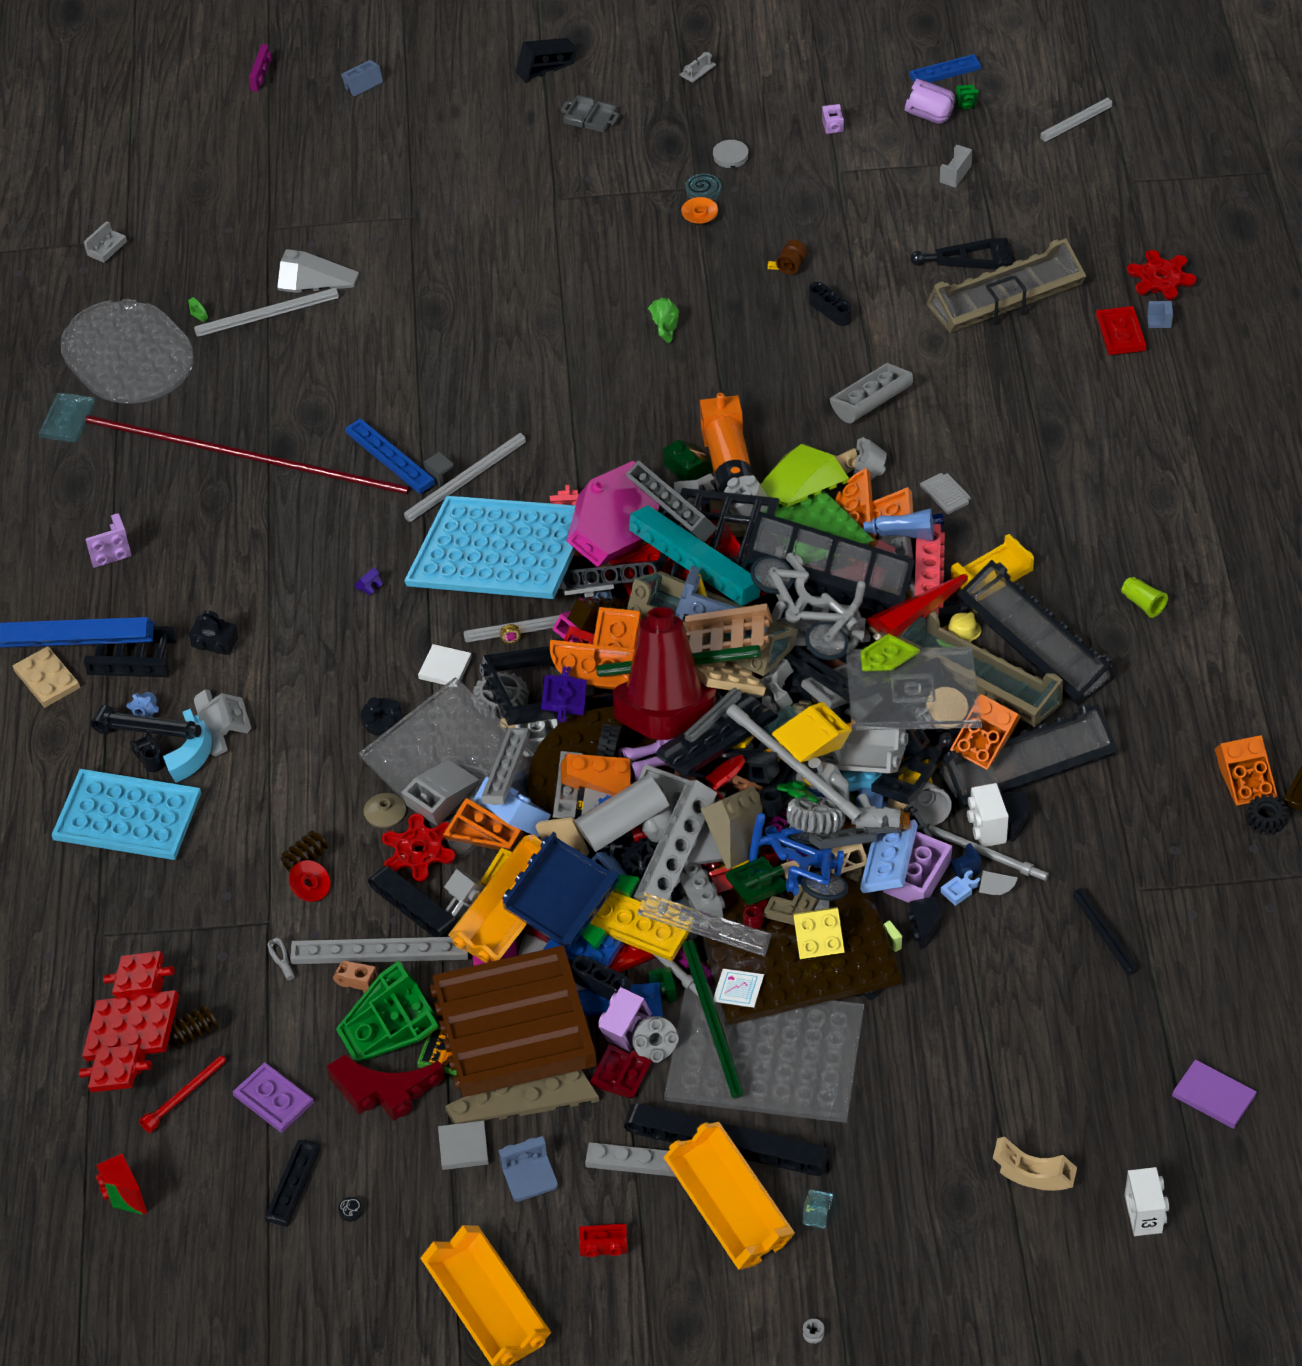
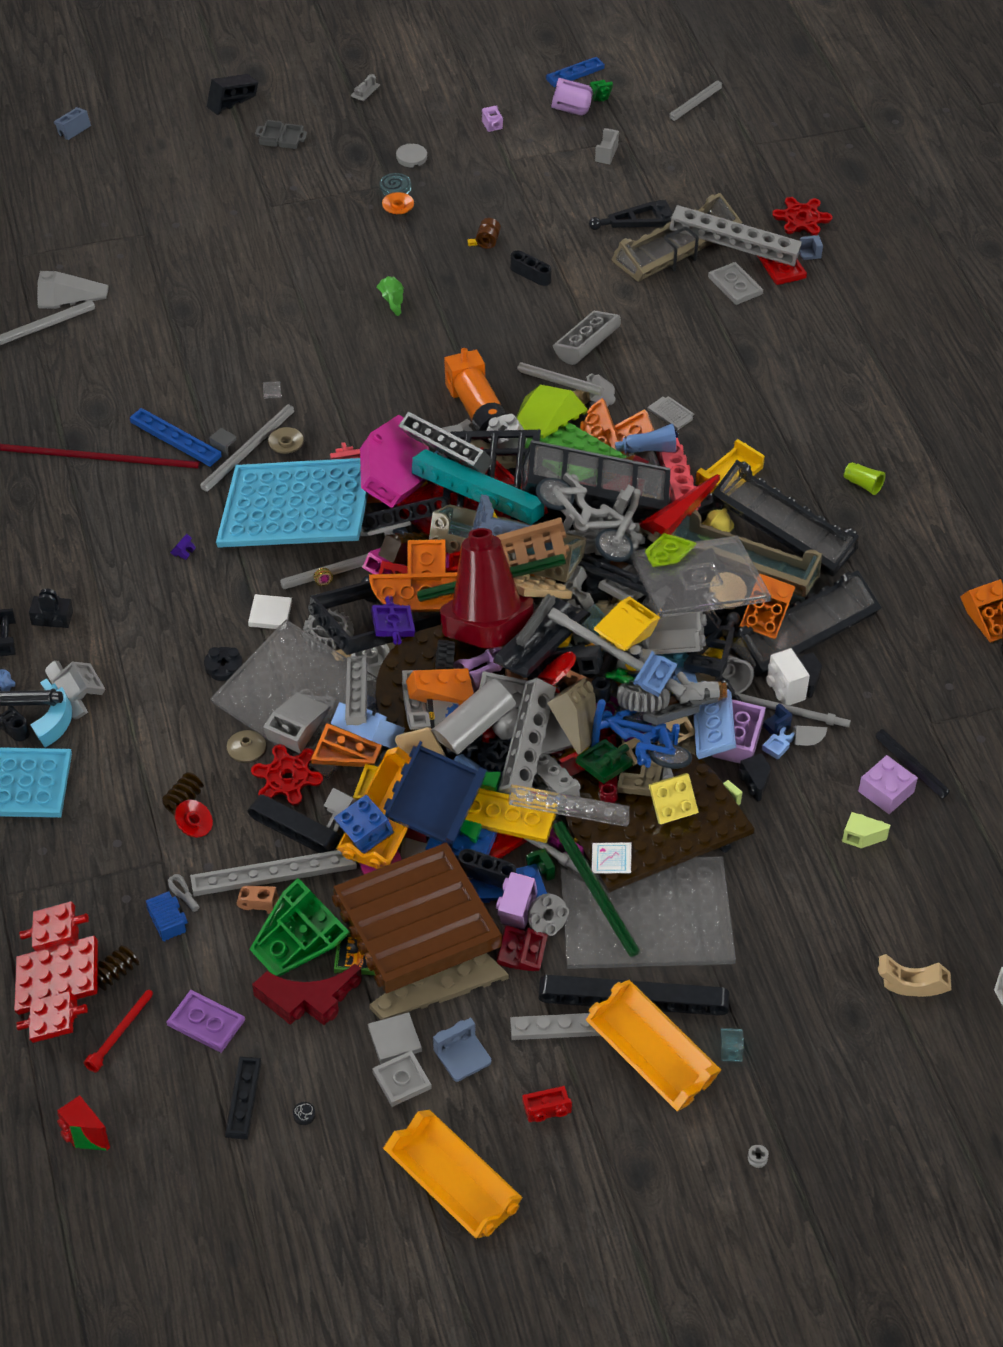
camera: 15 degrees left, 0 degrees up
dark green slope [663,440,713,481] -> none
none -> blue brick [145,891,188,941]
none -> clear tile [263,381,281,399]
none -> dark tan dish [268,427,304,454]
none -> blue bracket [334,795,394,854]
none -> light grey plate [372,1050,431,1107]
none -> light grey axle [517,362,604,396]
none -> light grey plate [607,484,635,521]
none -> medium blue plate [633,651,677,697]
none -> light grey brick [669,205,802,266]
none -> light grey tile [708,262,763,305]
none -> yellowish green slope [842,812,890,848]
none -> lavender brick [858,755,918,814]

